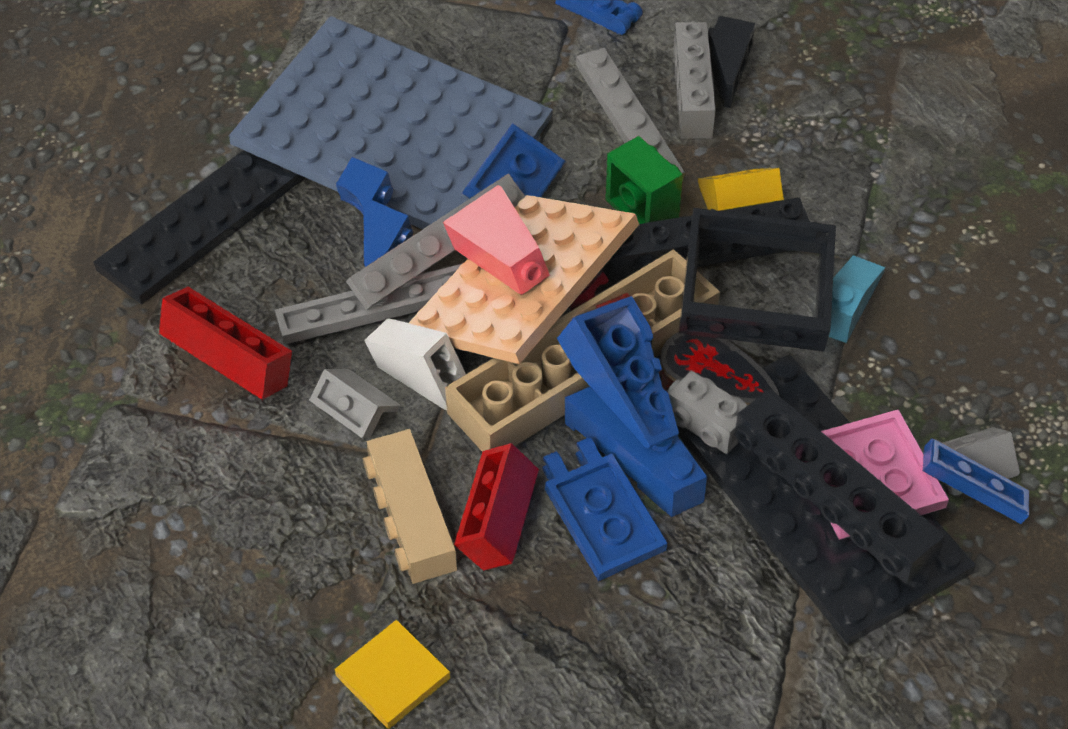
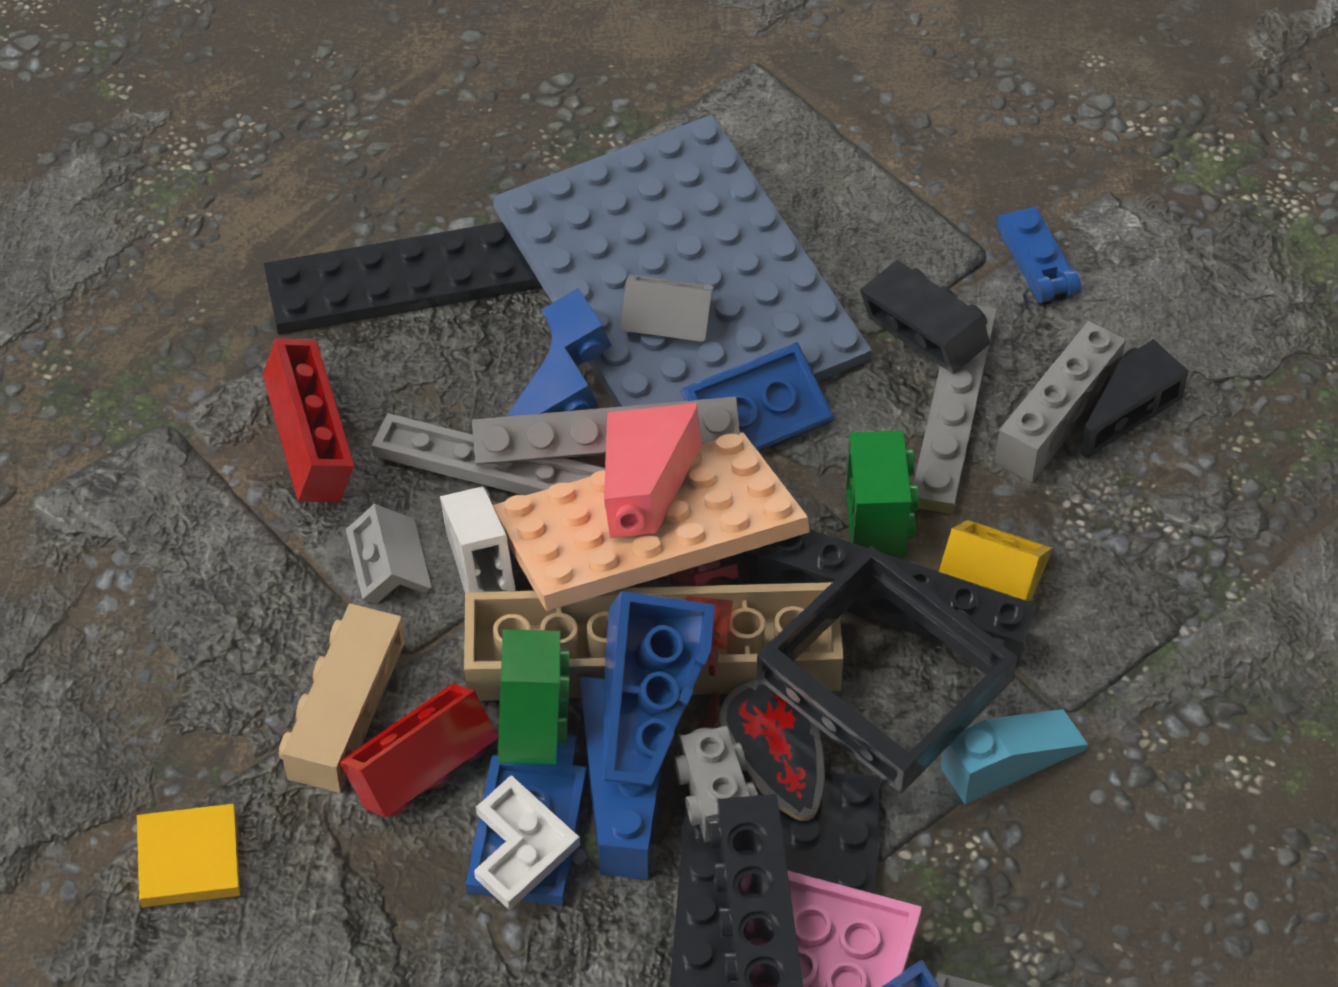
camera: 35 degrees right, 0 degrees up
none -> white plate [474,775,580,910]
none -> green brick [498,629,569,764]
none -> light grey panel [620,274,714,342]
none -> black brick [860,260,991,374]

